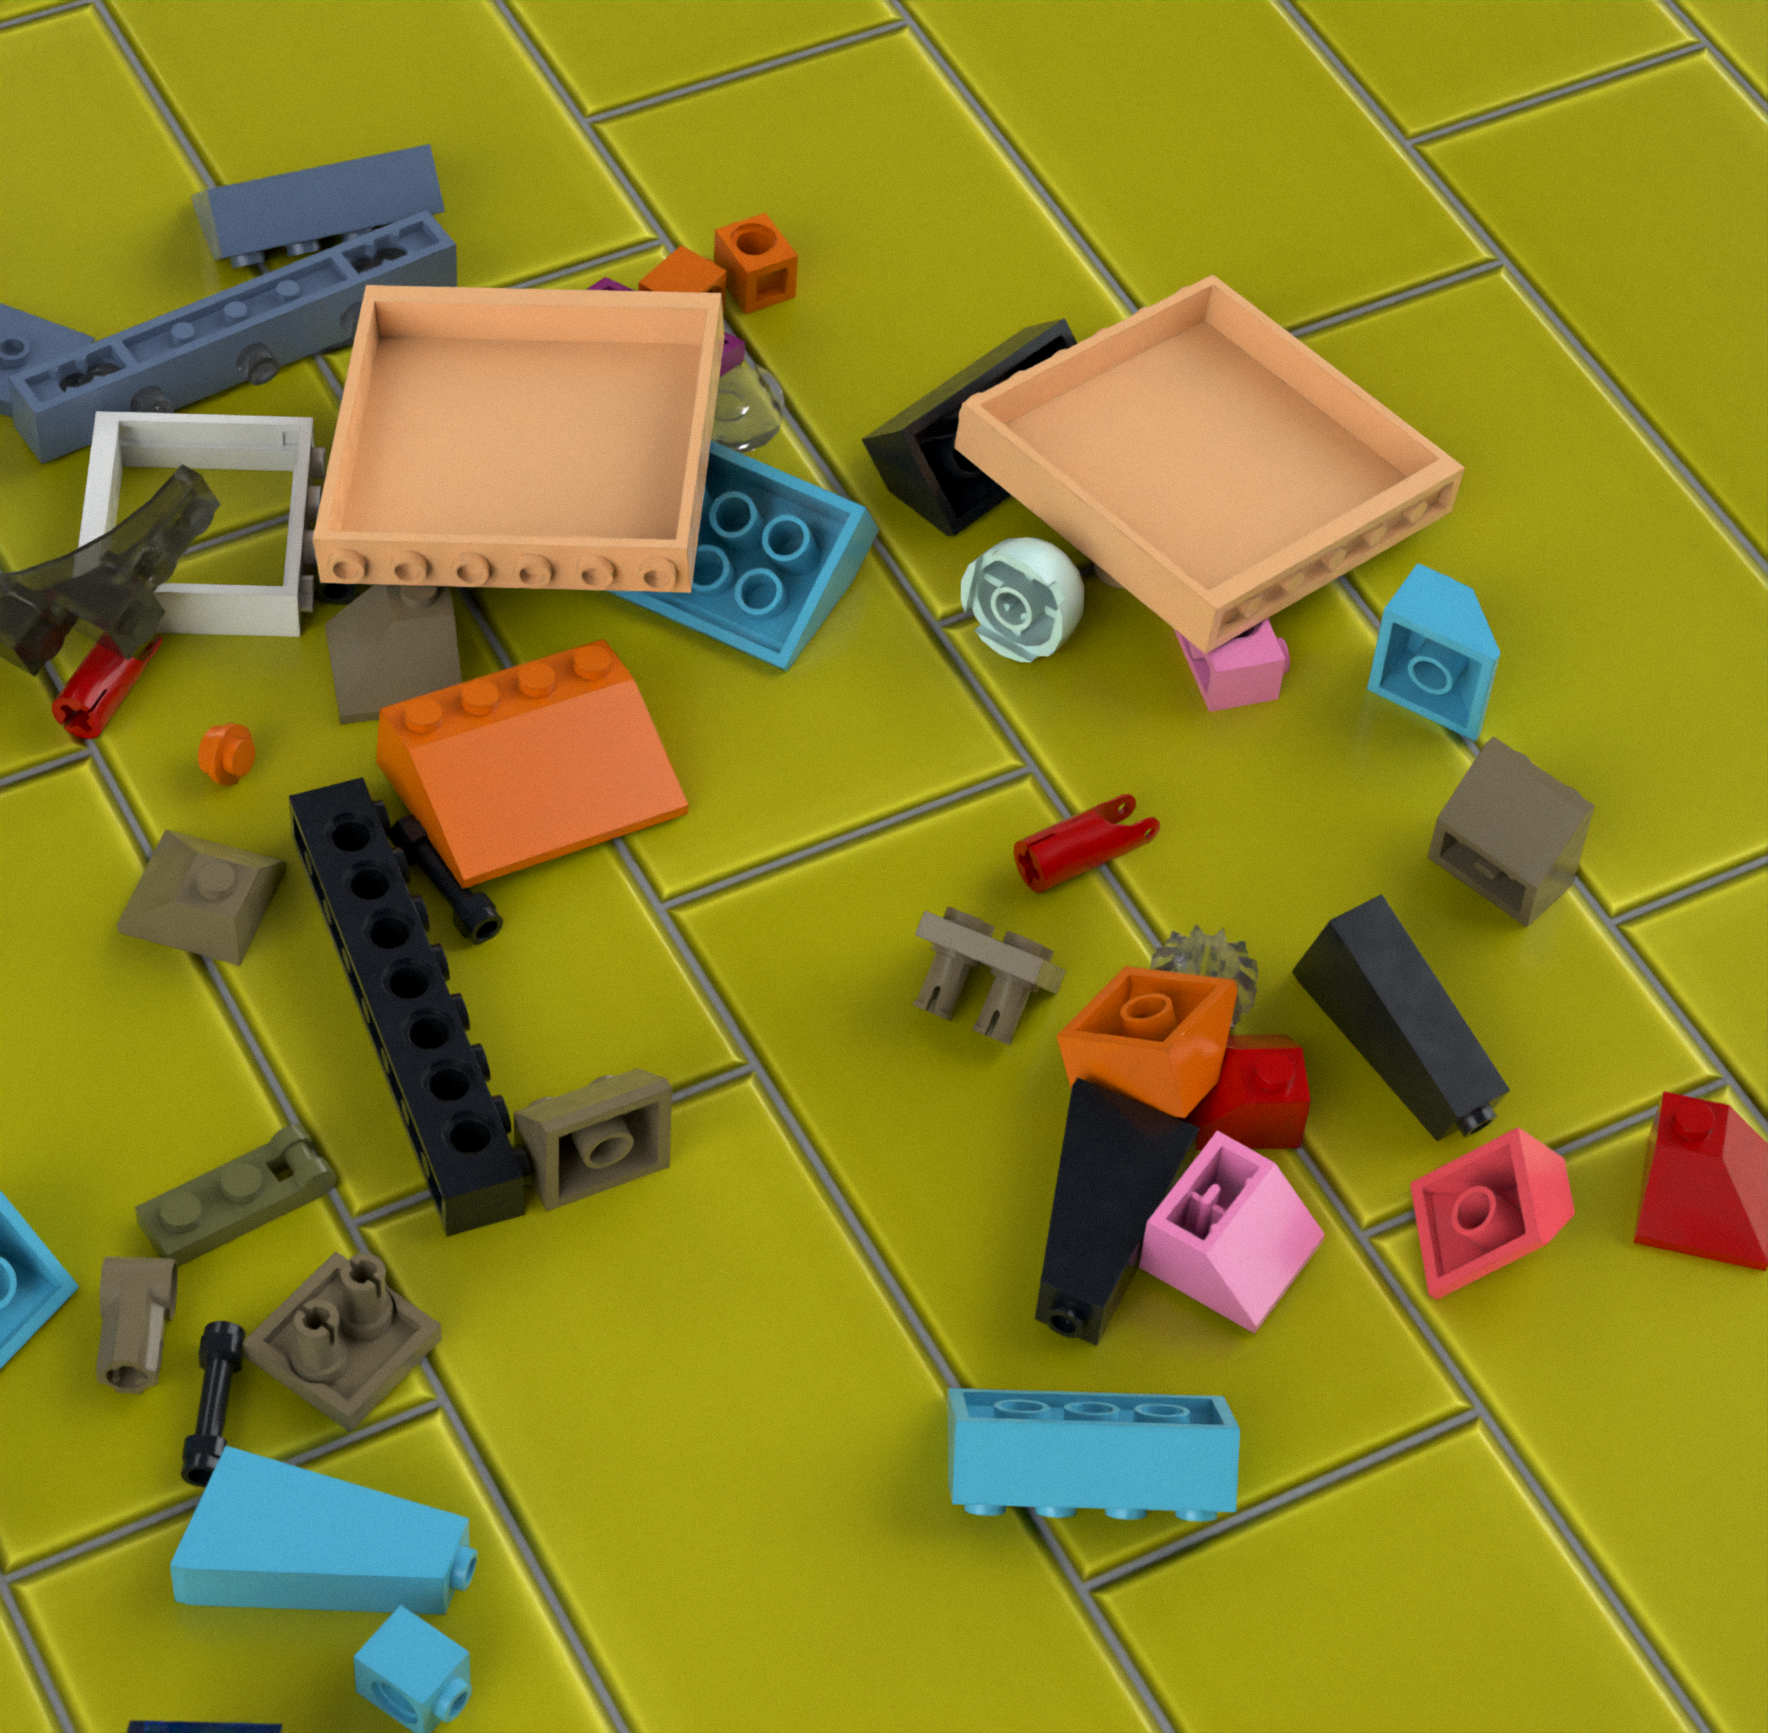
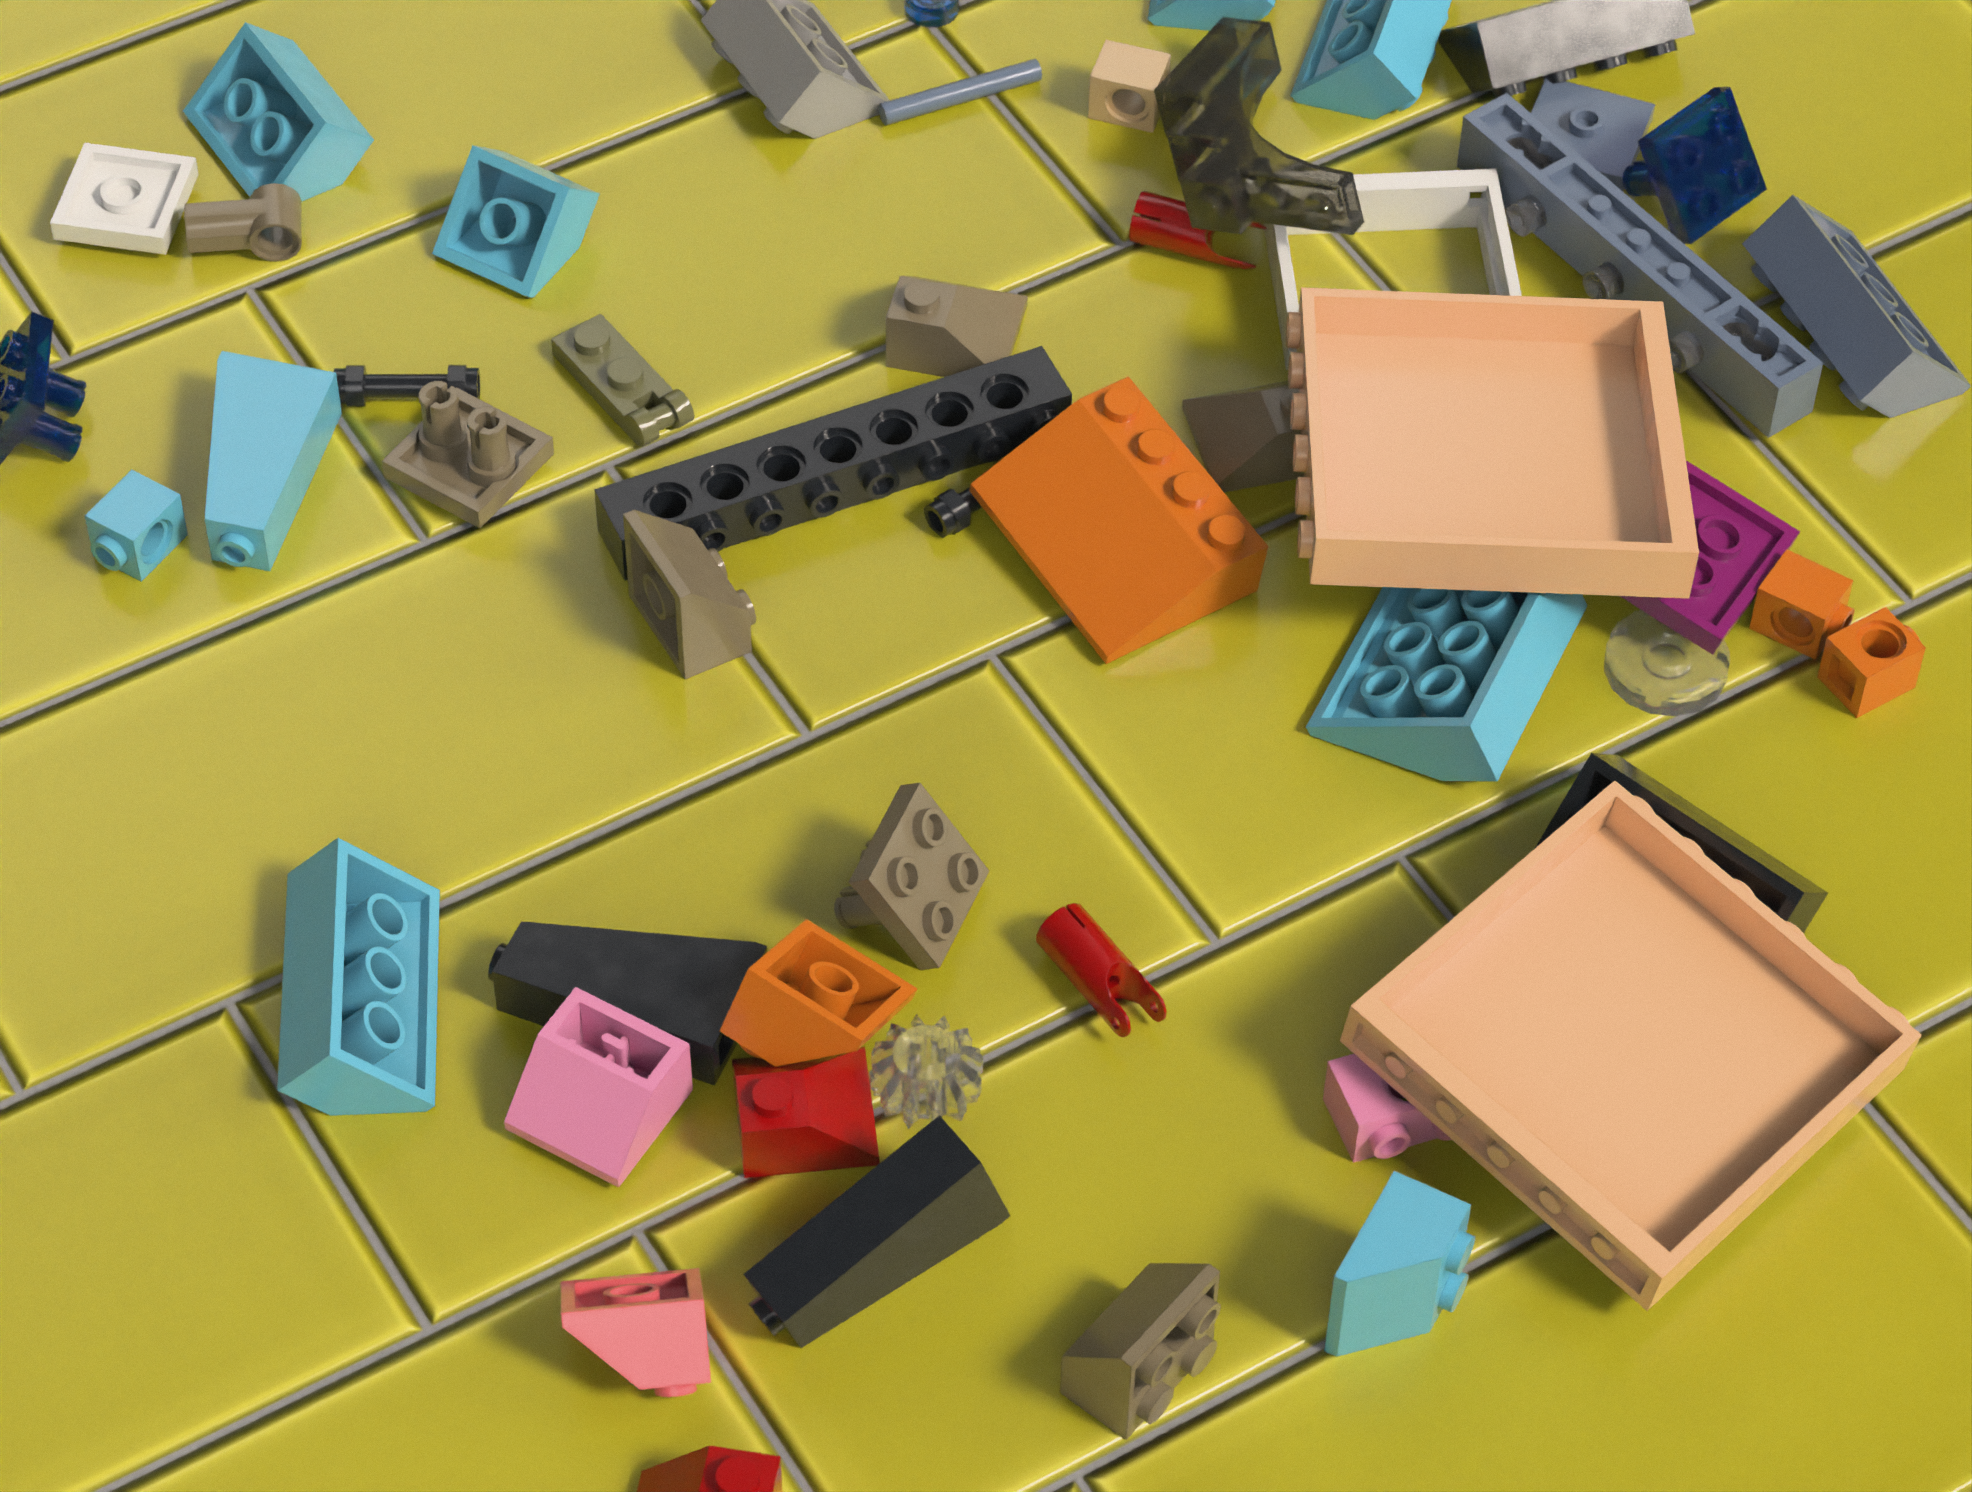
camera: 90 degrees right, 0 degrees up
dark tan piece [96,1256,178,1394] -> none
orange plate [198,722,255,786] -> none
light aqua cylinder [961,537,1085,663] -> none
none -> clear blue plate [1623,87,1767,244]

